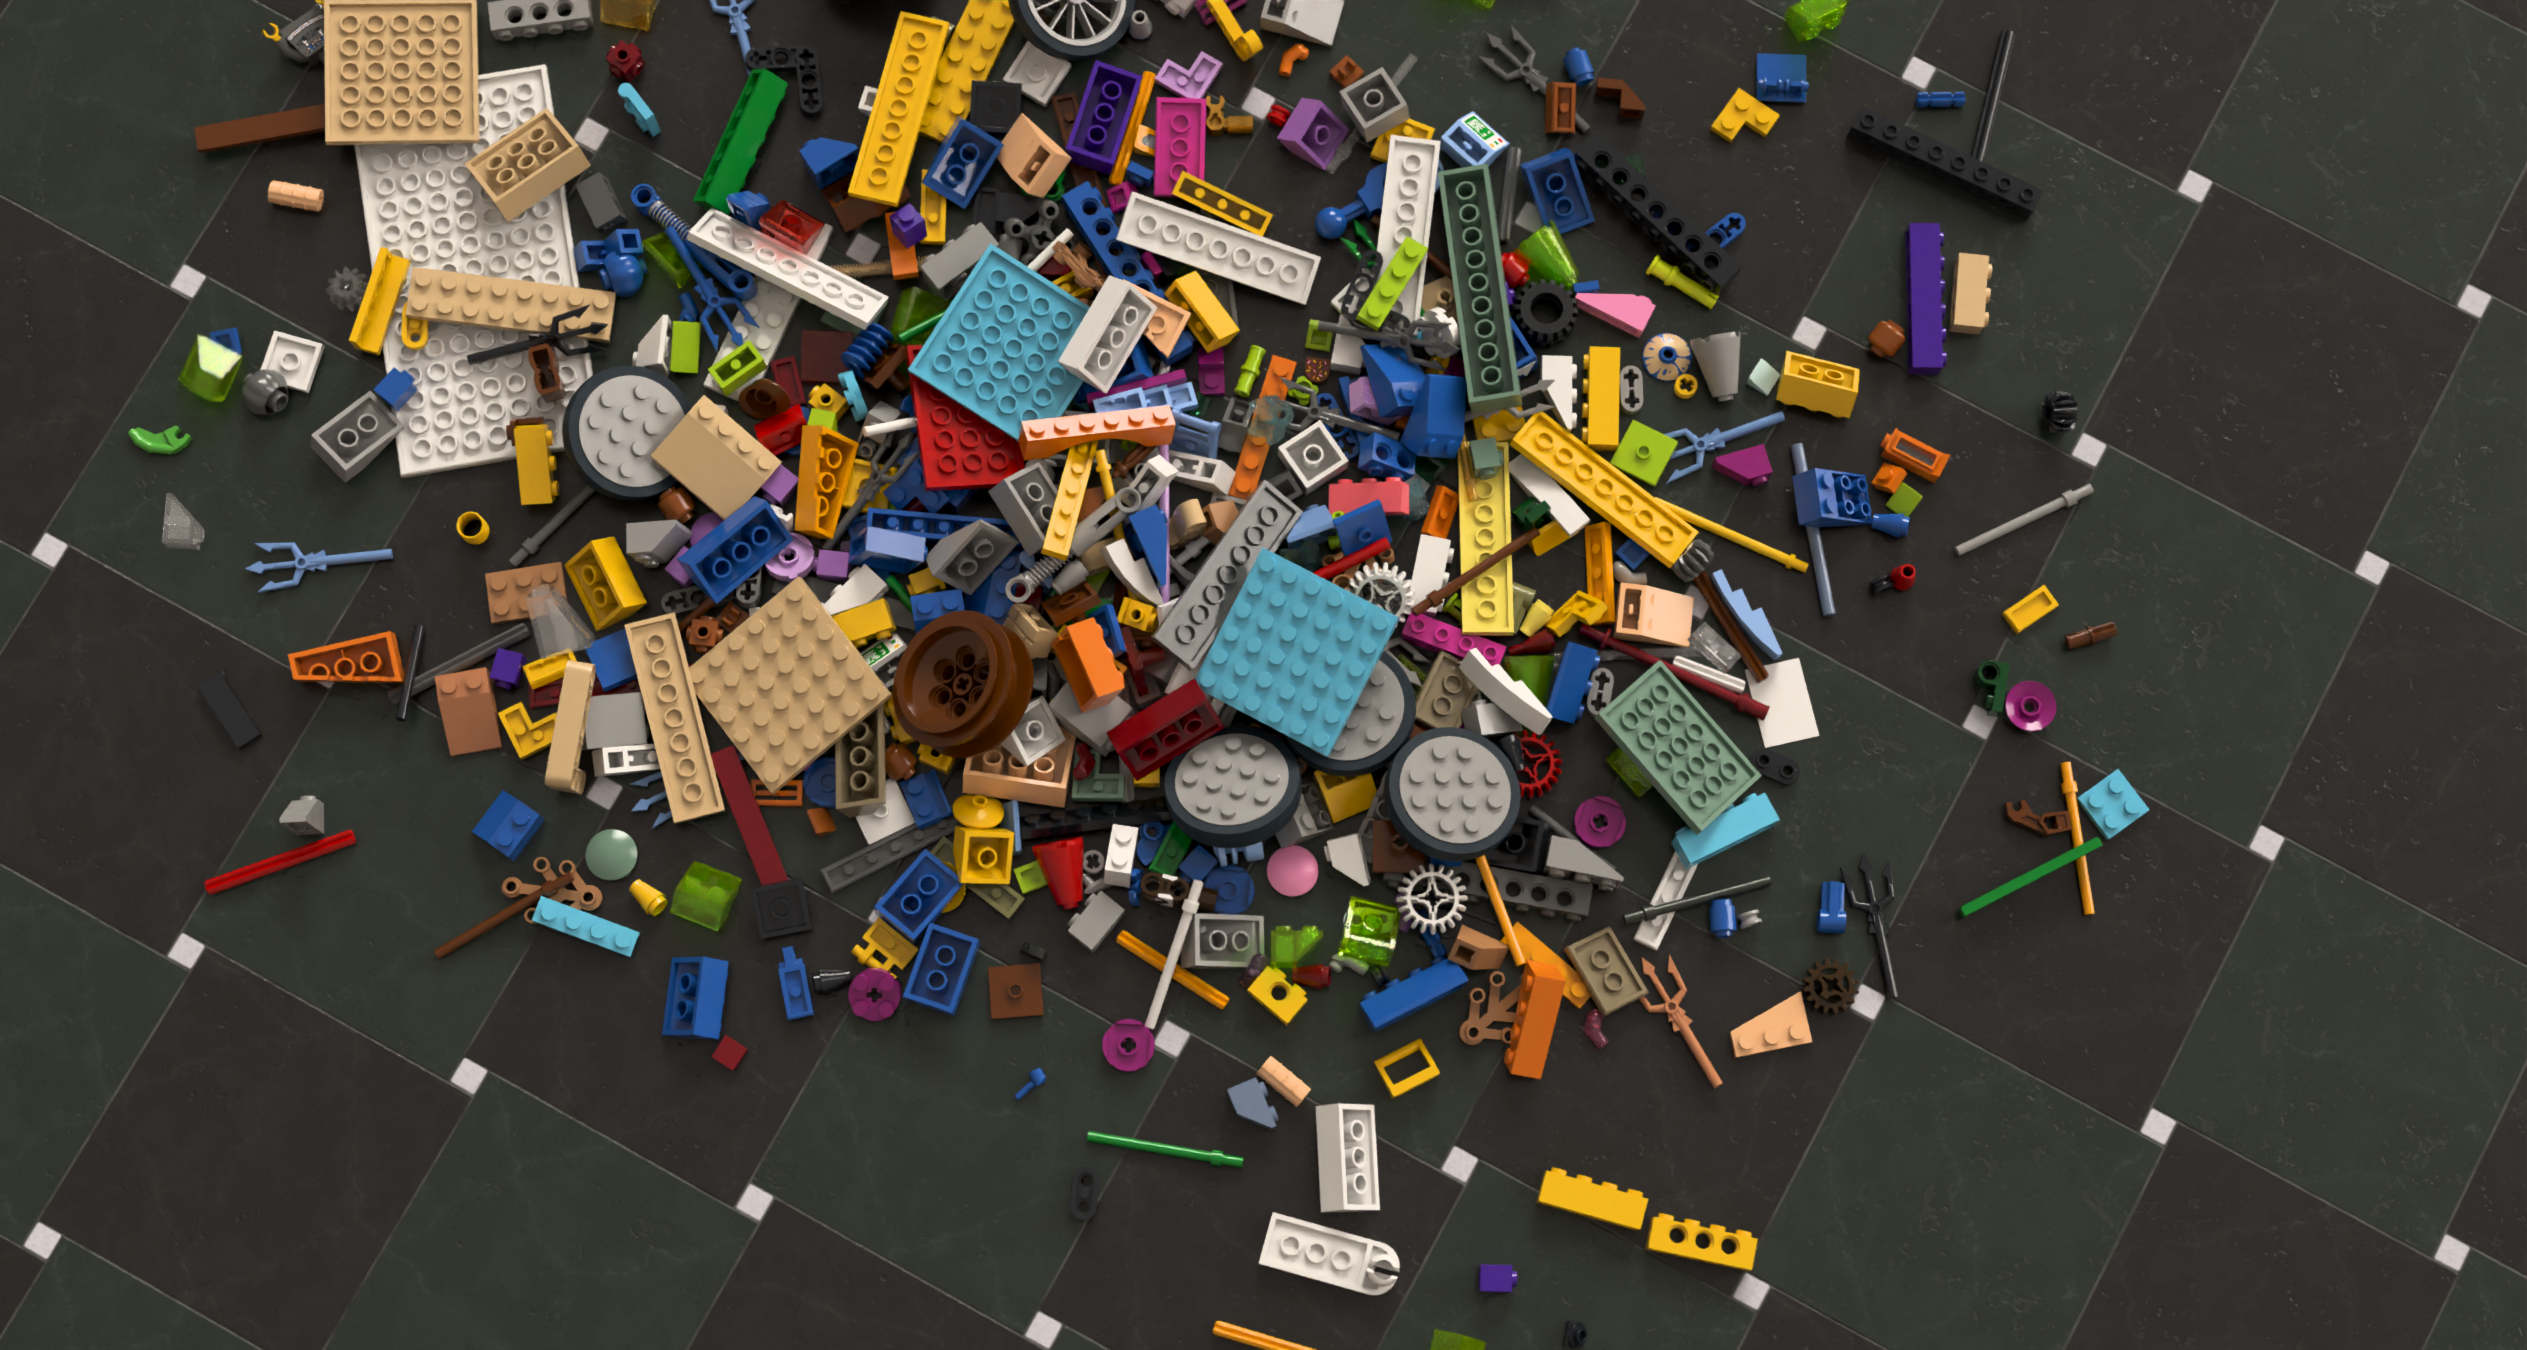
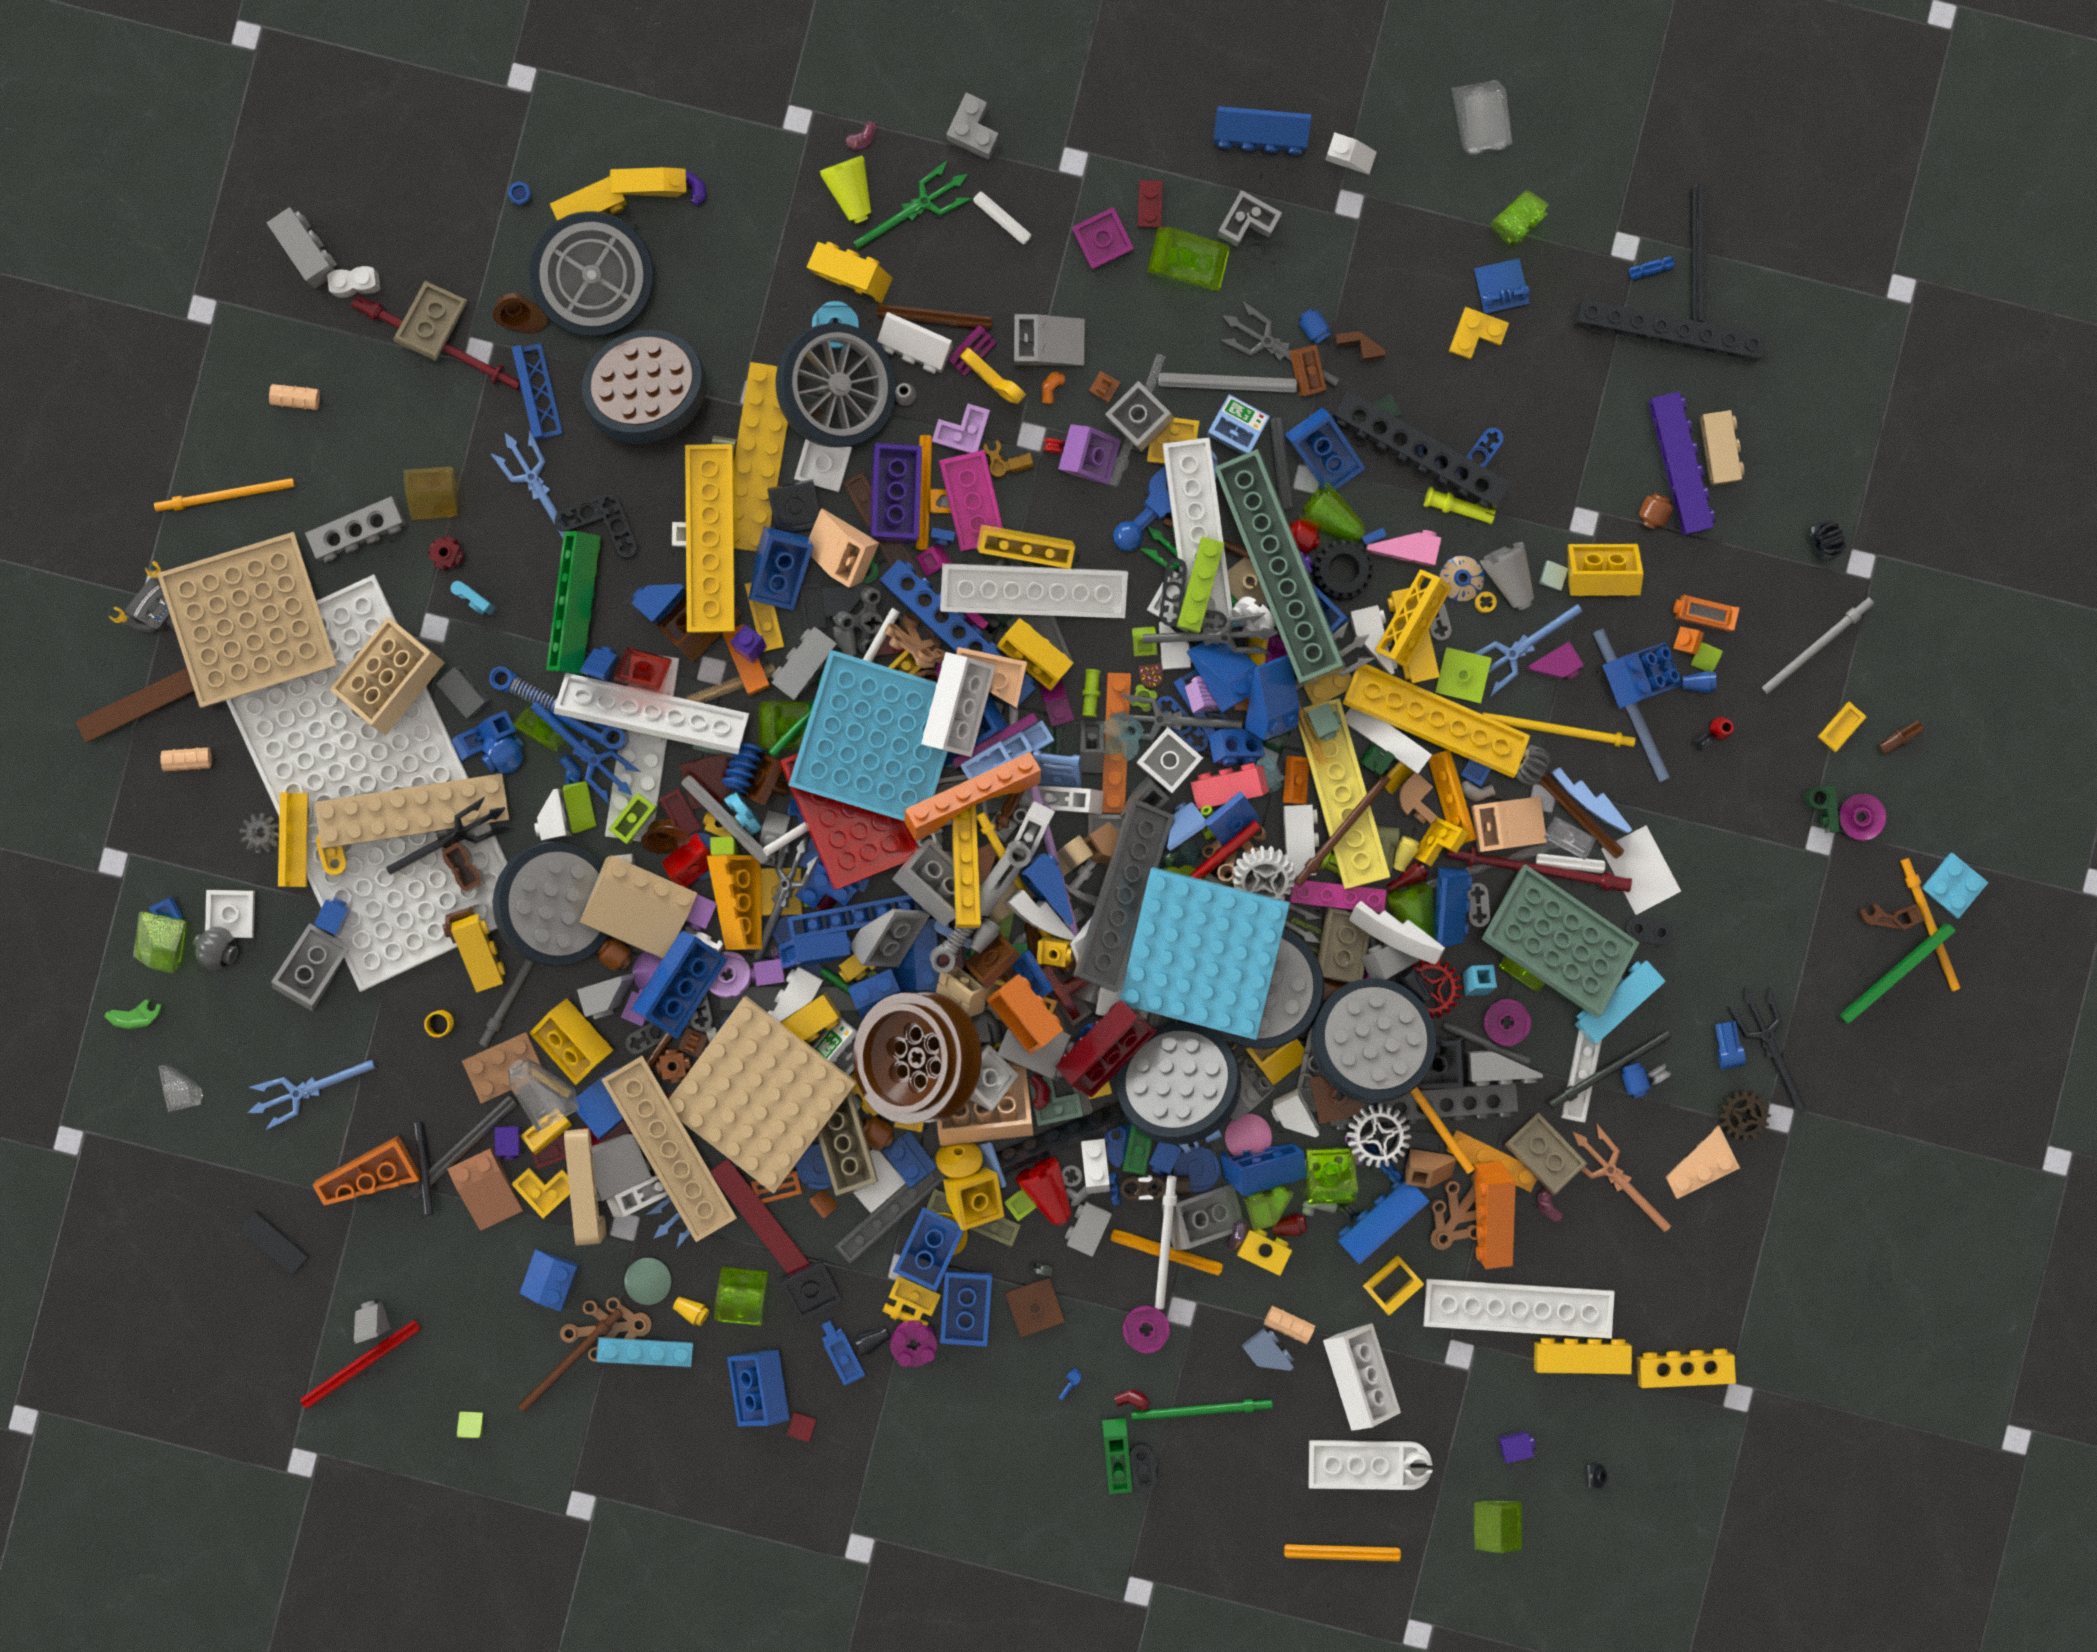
camera: 15 degrees left, 10 degrees up
none -> lime slope [457,1411,484,1438]
none -> light grey axle [682,775,771,864]
none -> green slope [1102,1418,1132,1494]
none -> dark red arm [1114,1389,1149,1411]
none -> light grey axle [1158,373,1297,393]
none -> blue wedge [1220,1144,1306,1196]
none -> yellow fence [1375,569,1452,668]
none -> medium nougat brick [1398,772,1437,824]
none -> white plate [1423,1279,1615,1338]
none -> medium azure brick [1462,965,1497,996]

